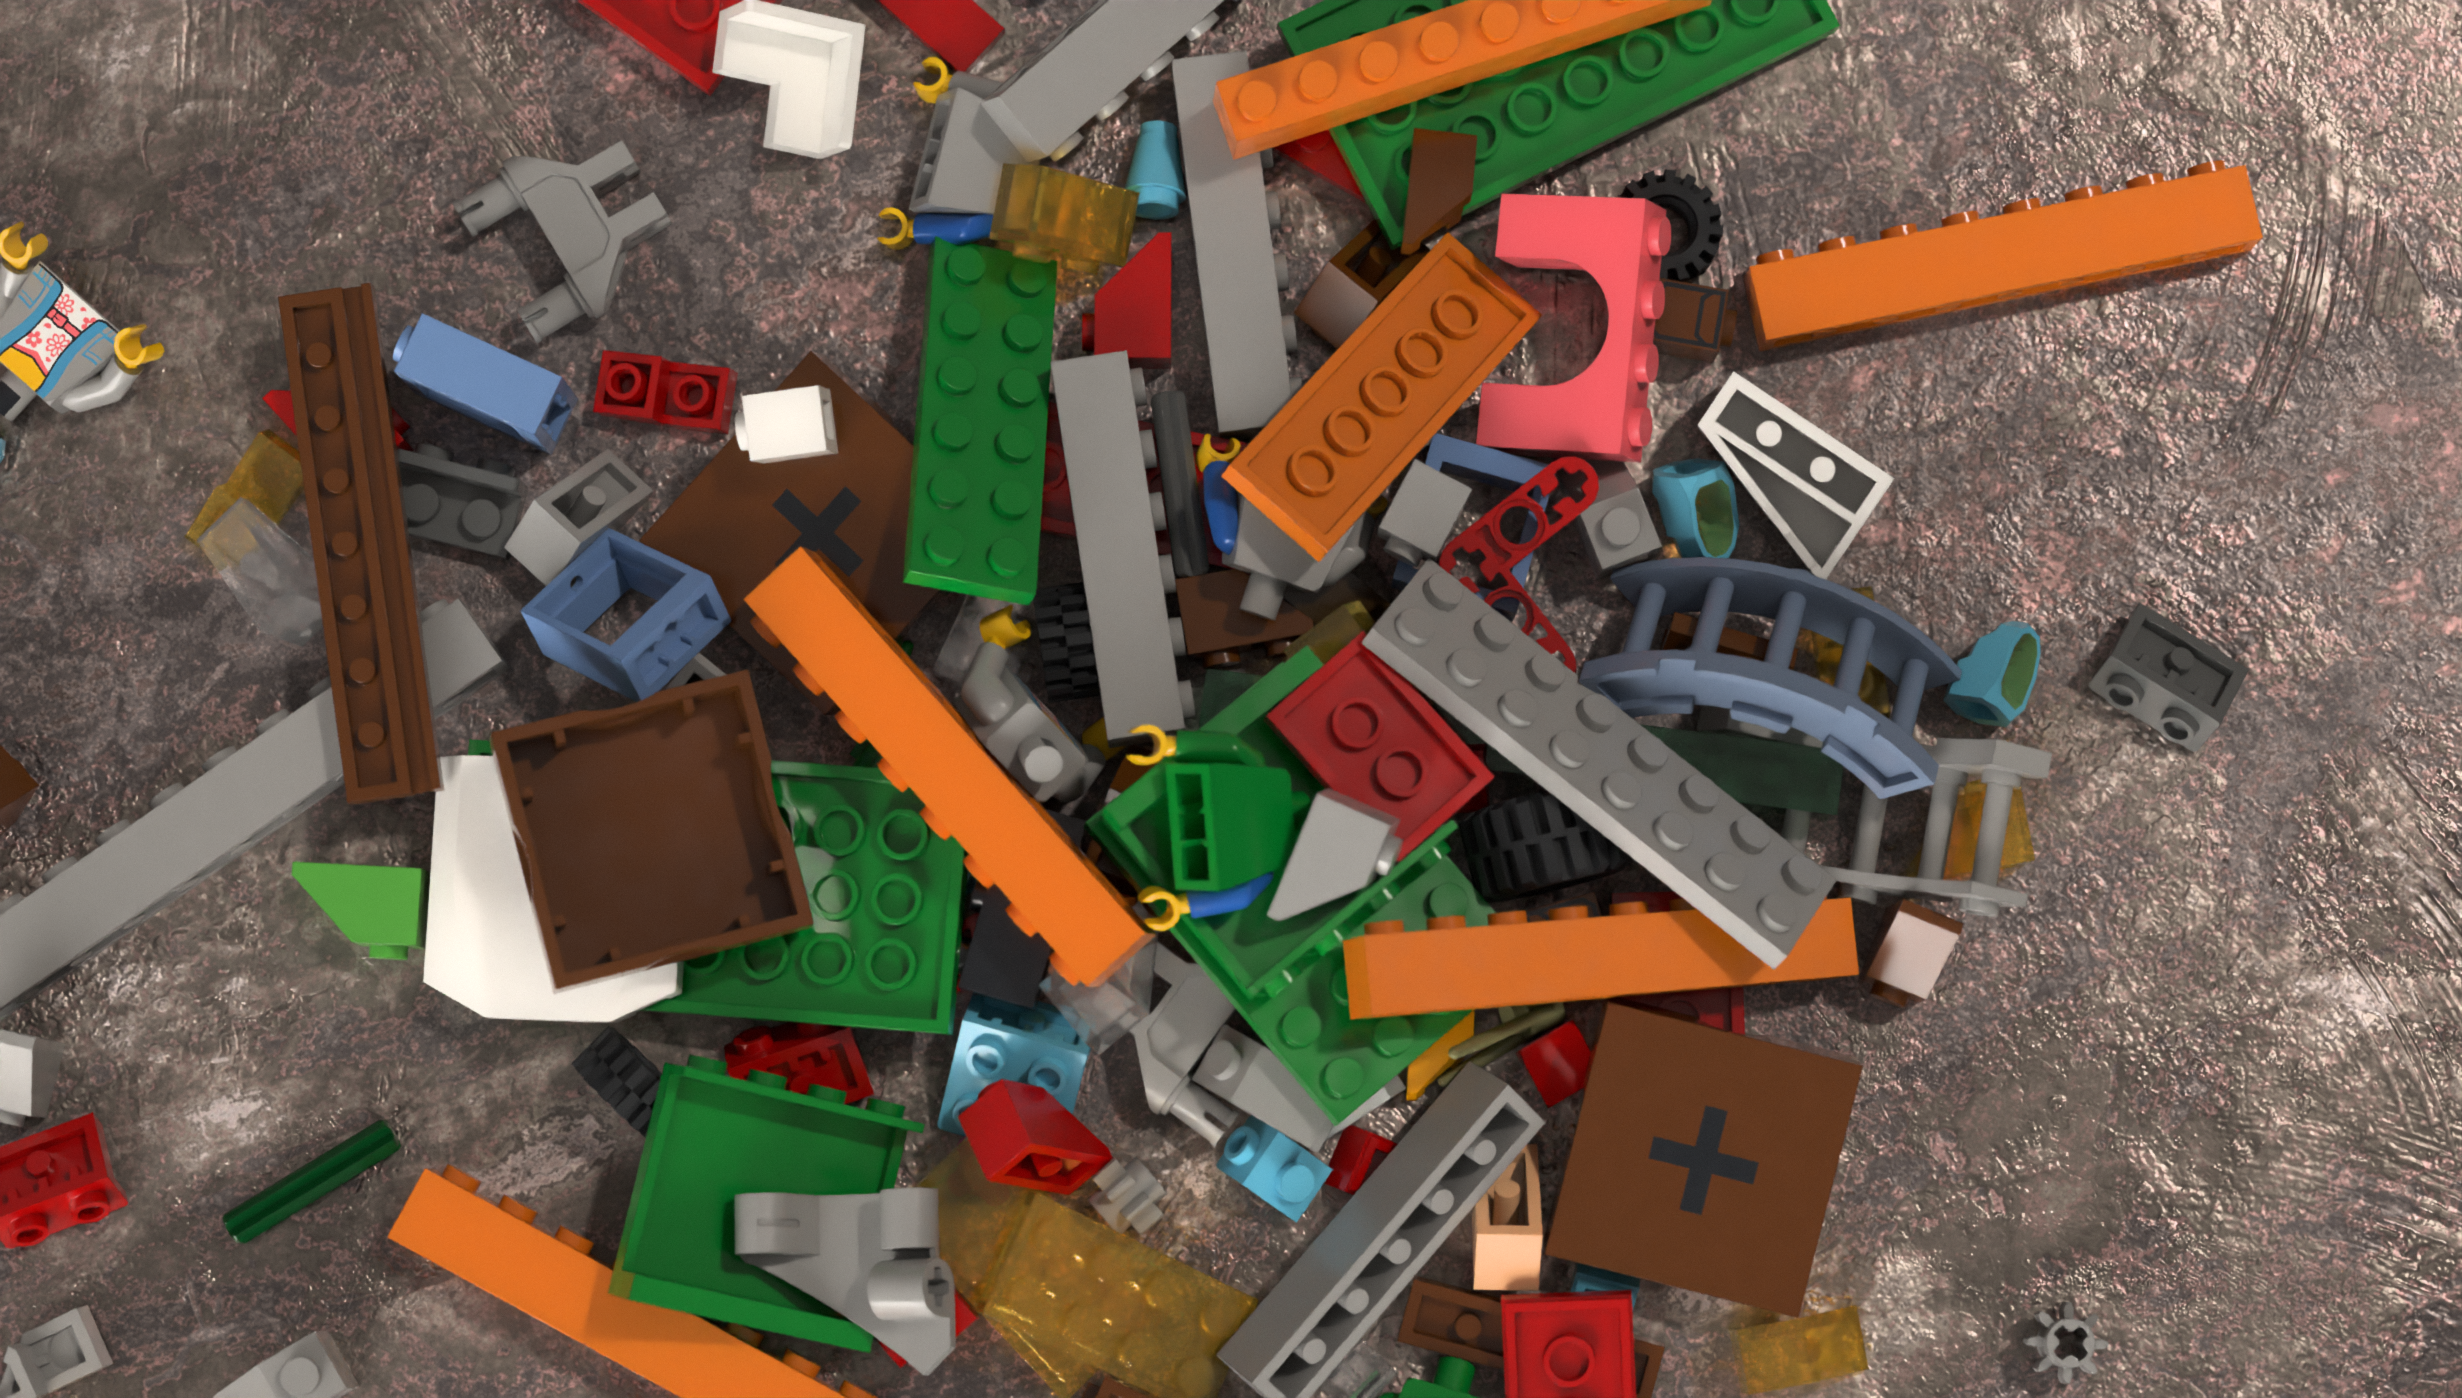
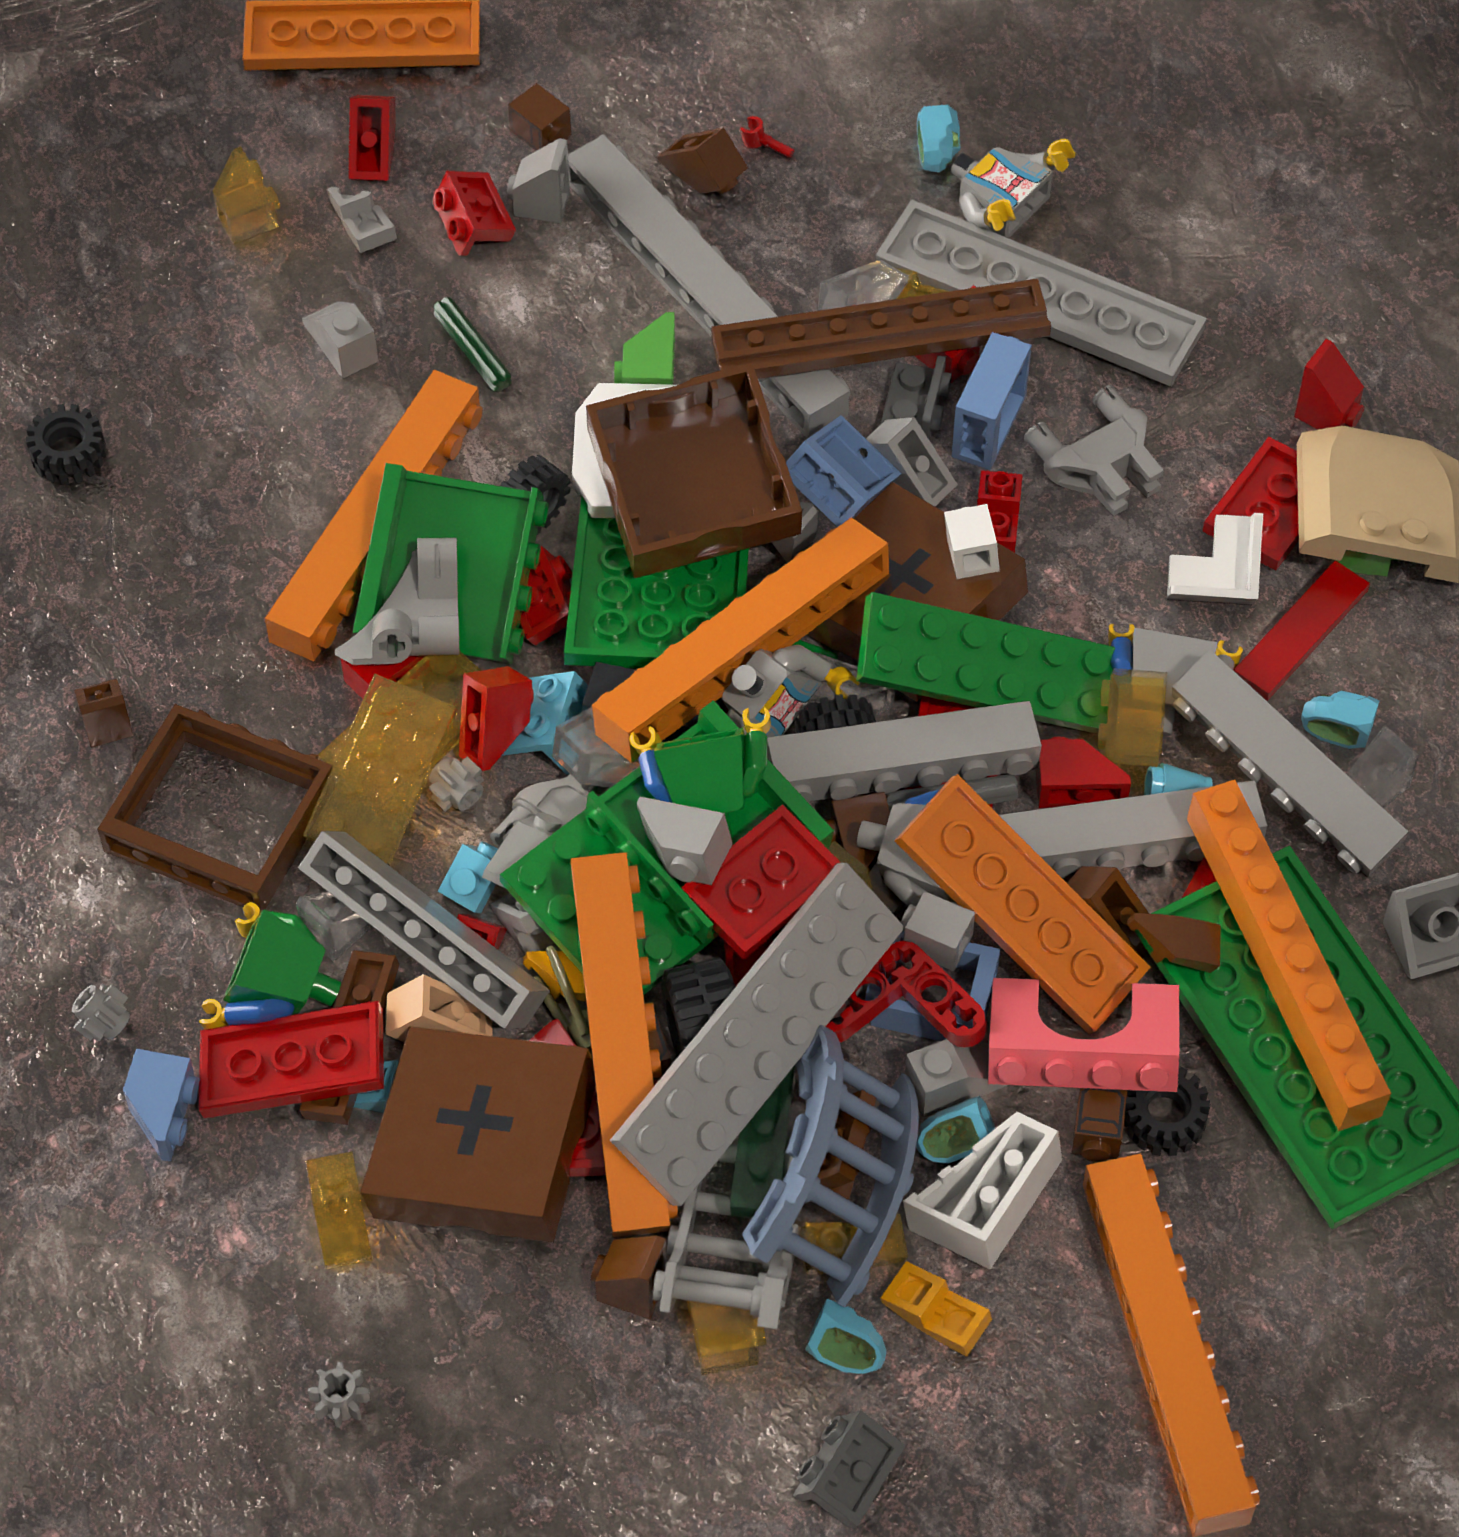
camera: 90 degrees right, 25 degrees down
none -> light grey plate [875,199,1207,386]
none -> light orange slope [881,1261,992,1357]

